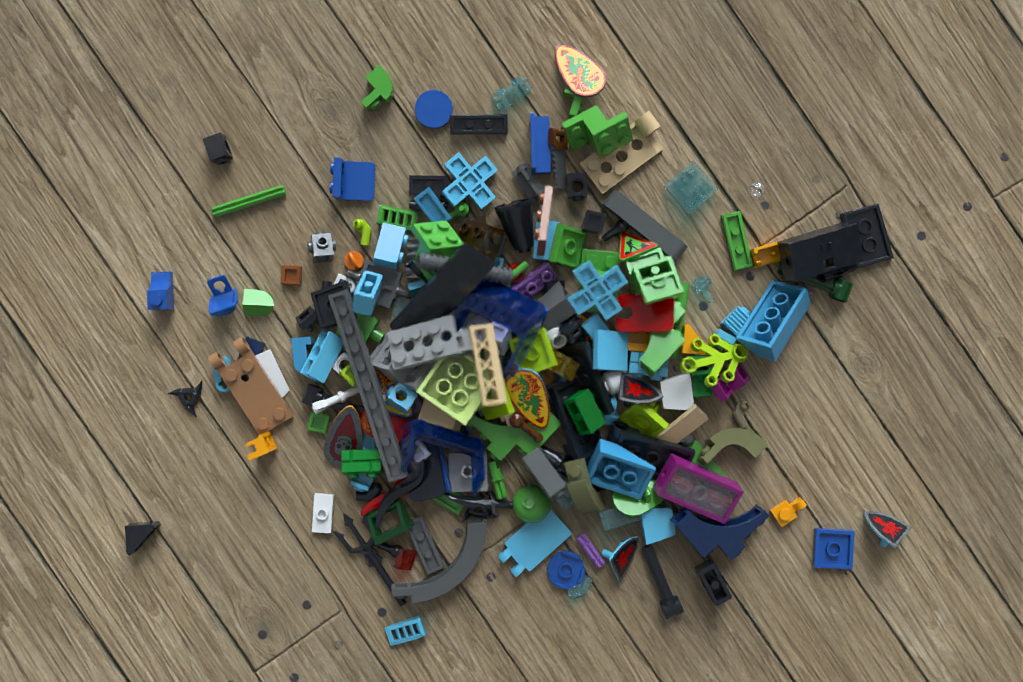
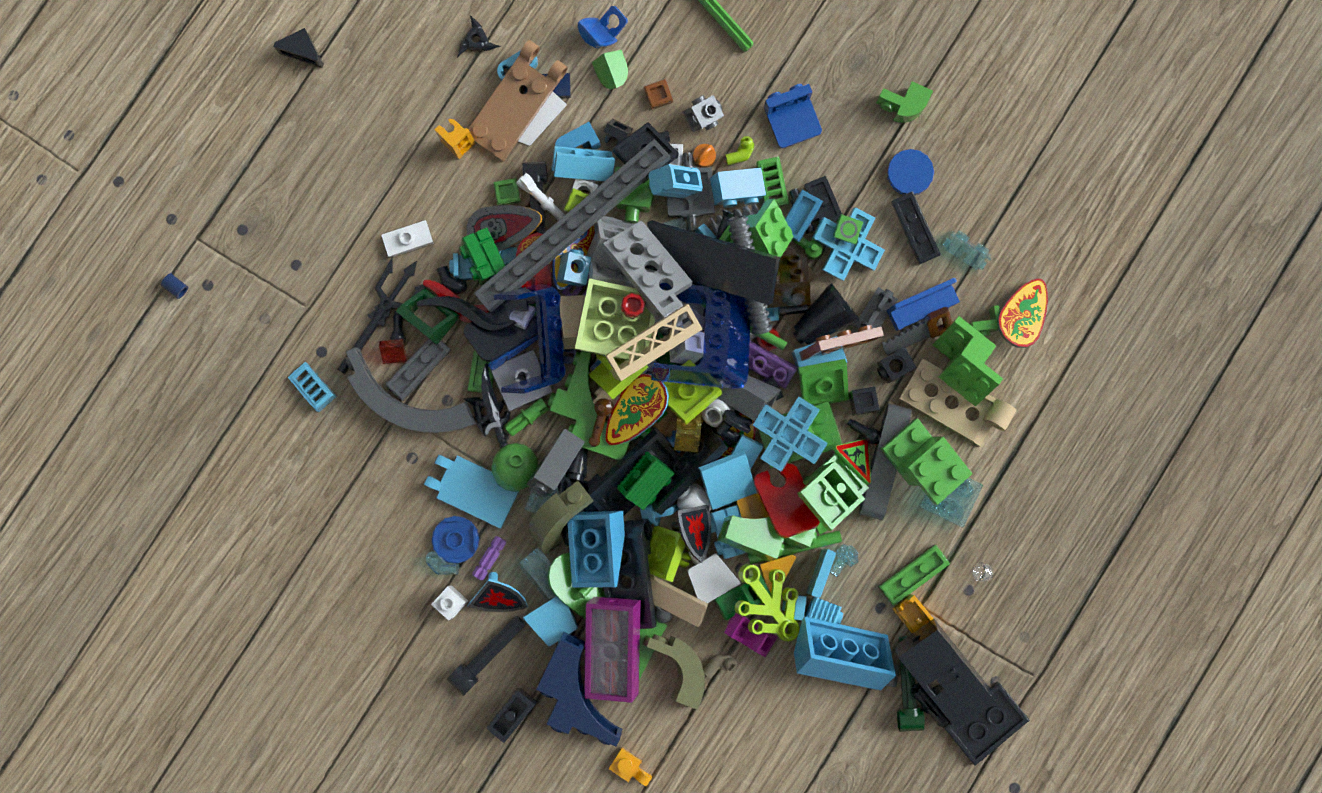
camera: 70 degrees right, 5 degrees down
none -> white brick [431,585,469,620]
none -> red tile [621,293,645,319]
none -> medium azure tile [806,549,836,598]
none -> bright green tile [832,214,863,245]
none -> bright green bracket [880,418,973,505]

